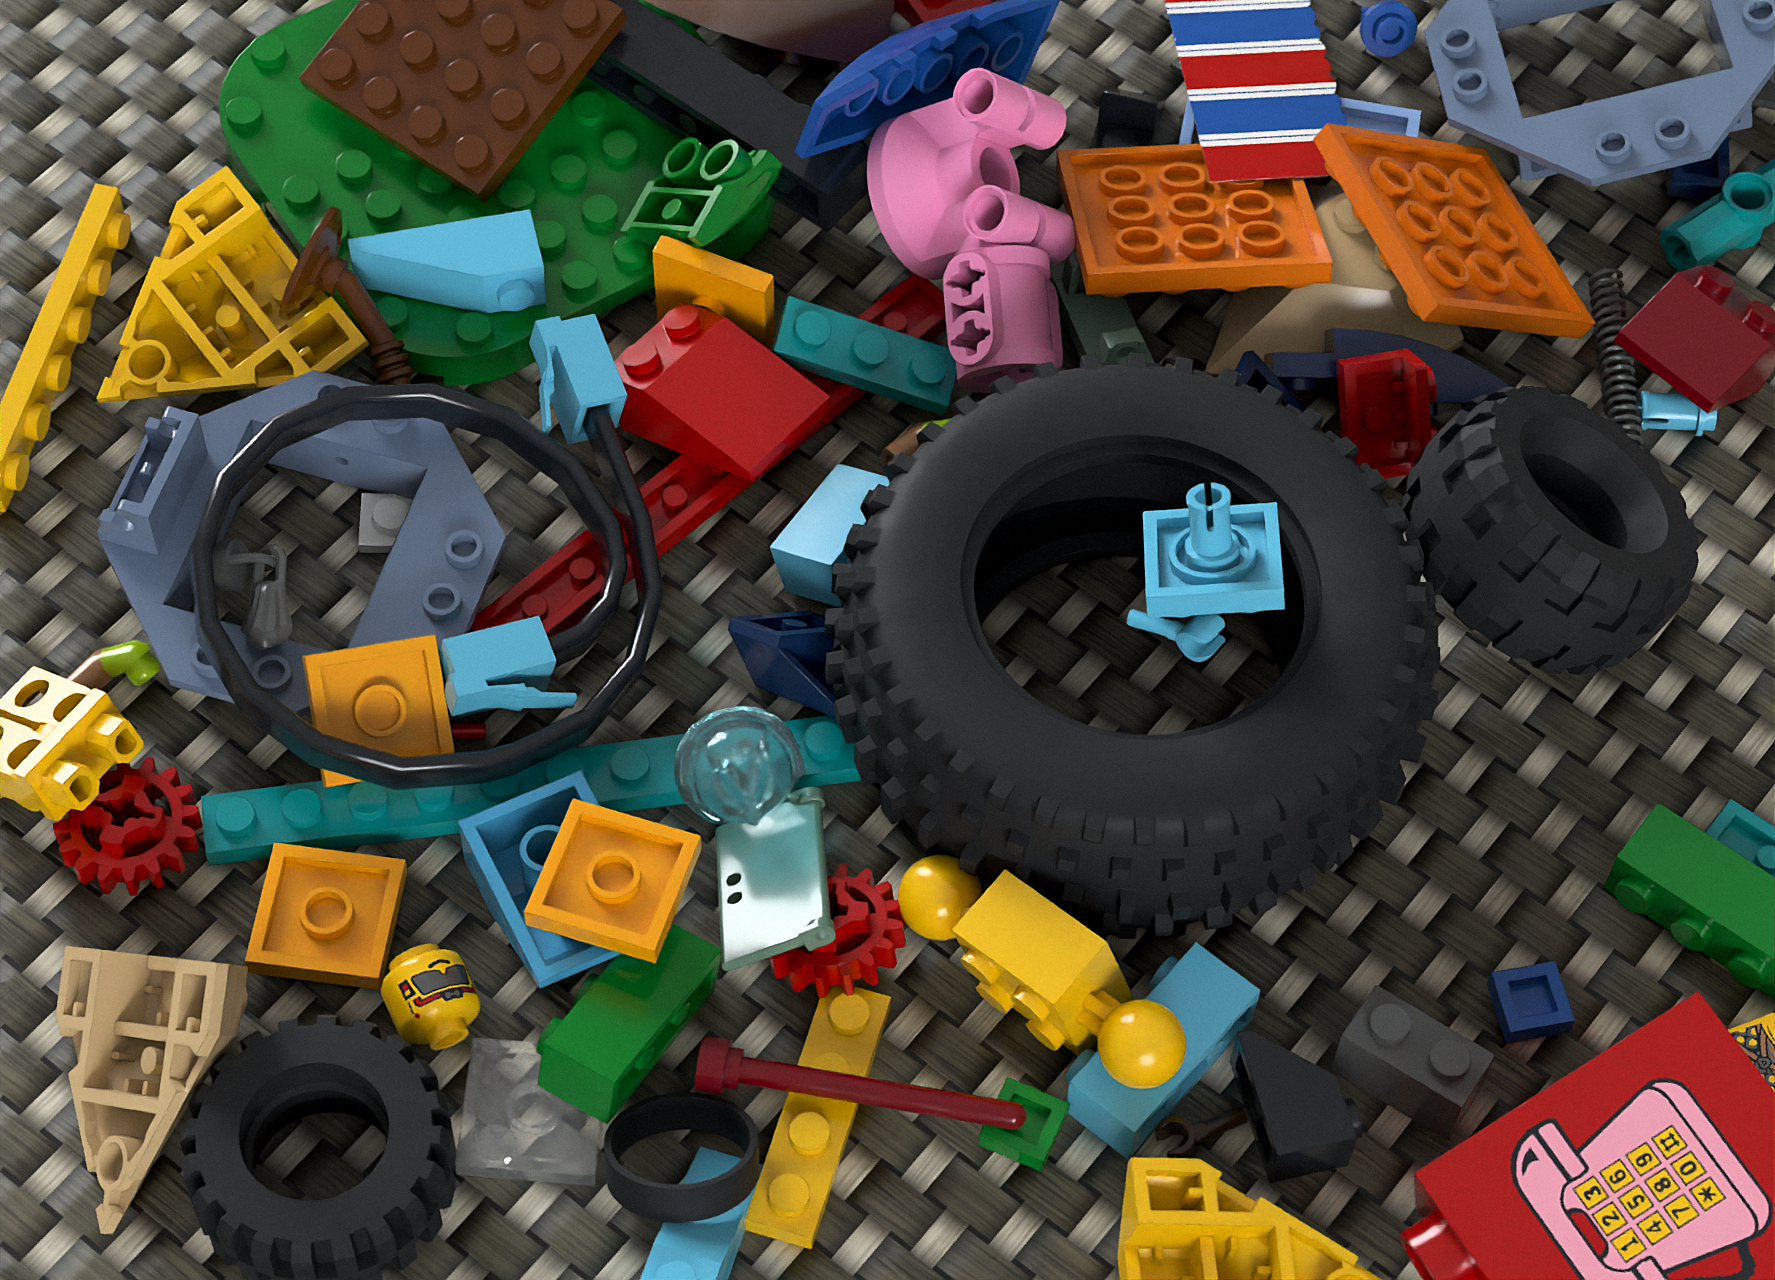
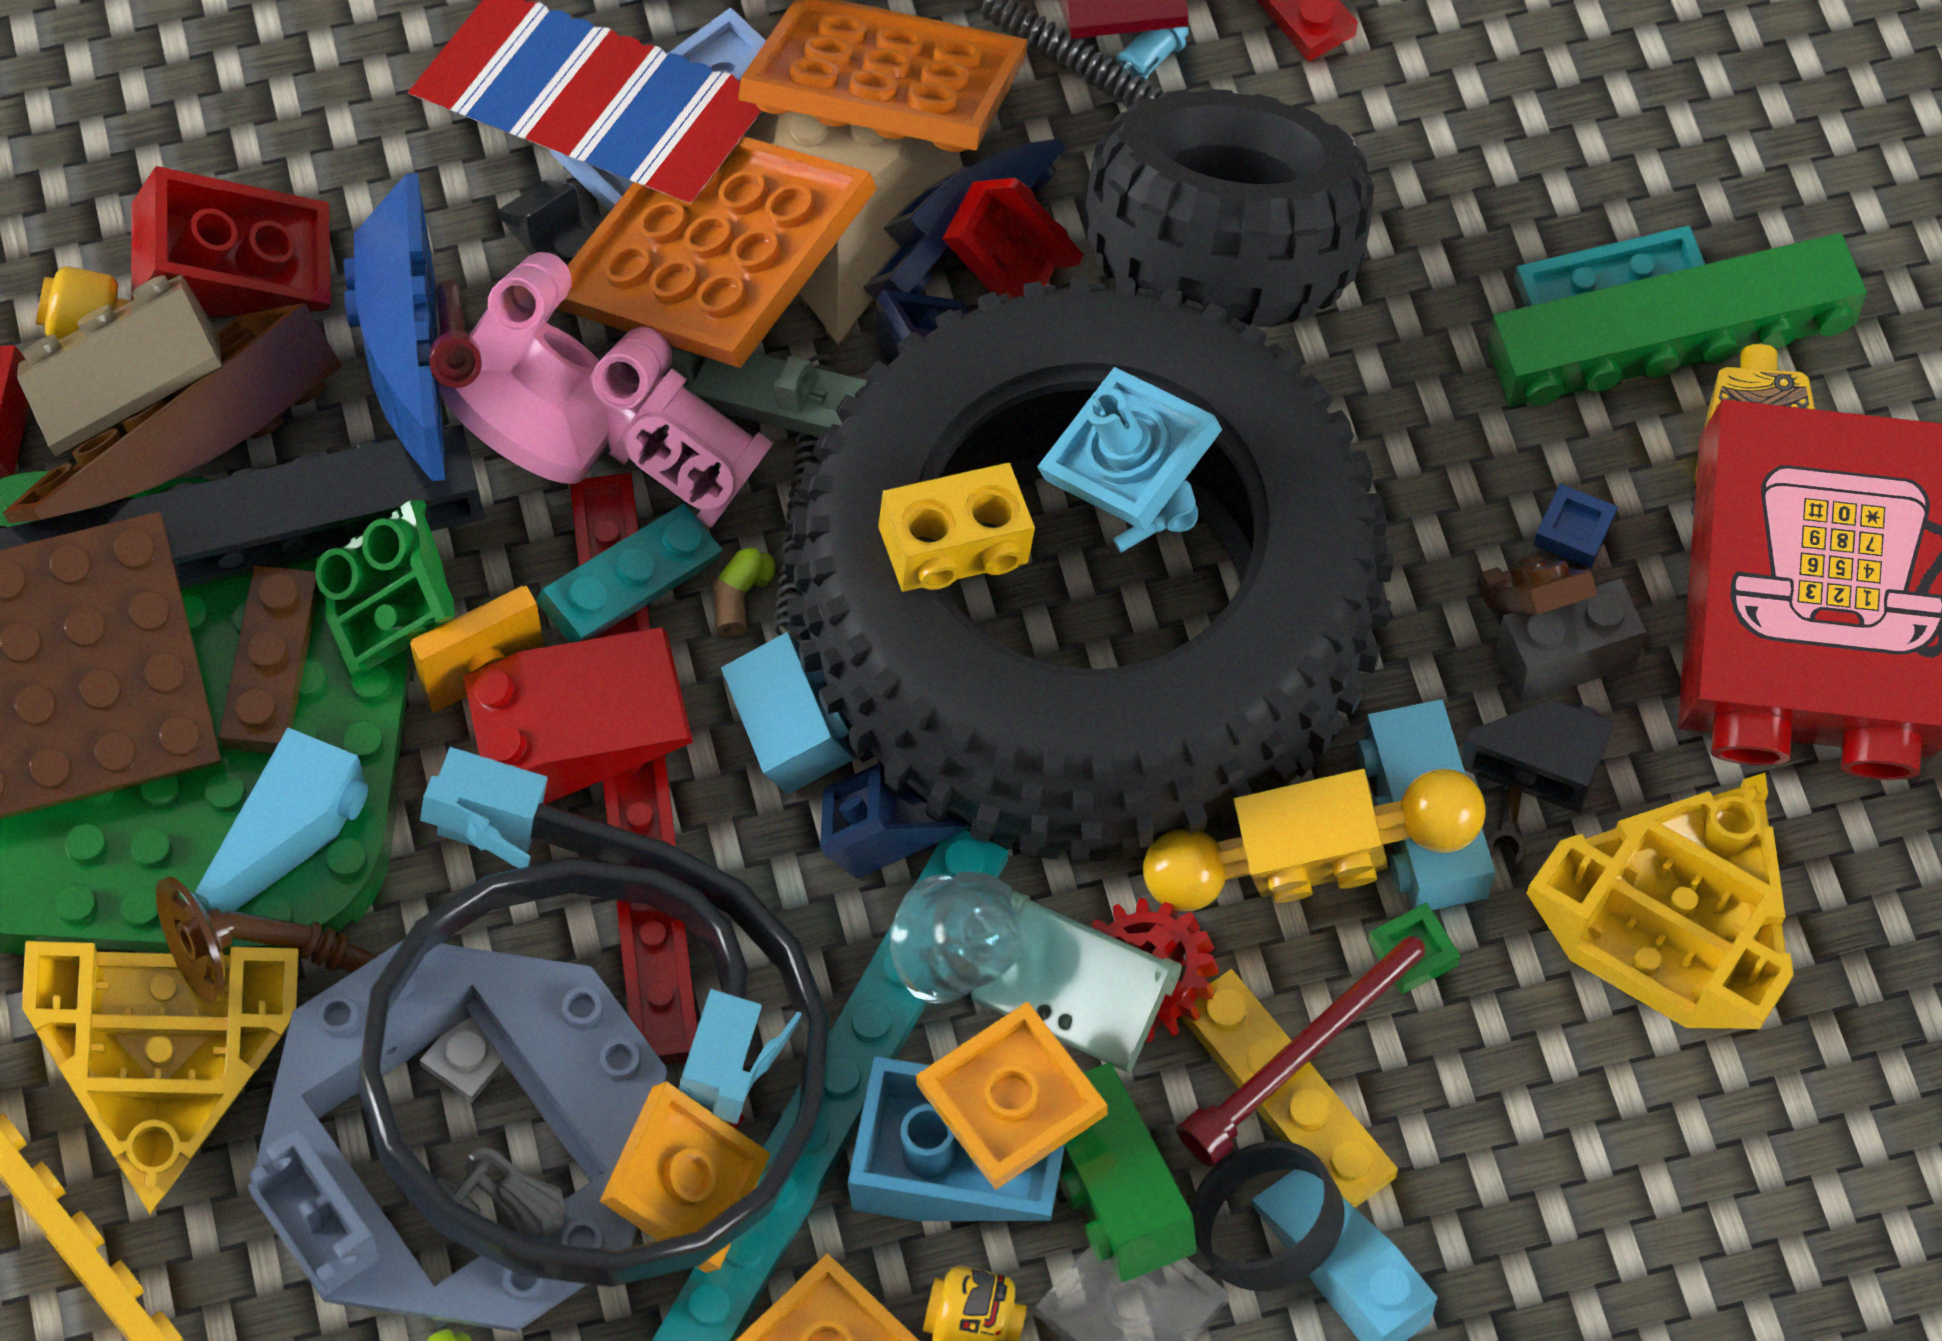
camera: 50 degrees left, 5 degrees up
none -> reddish brown plate [219,566,320,754]
none -> dark red piece [429,280,482,388]
none -> yellow brick [878,462,1035,592]
none -> reddish brown plate [1478,554,1598,615]

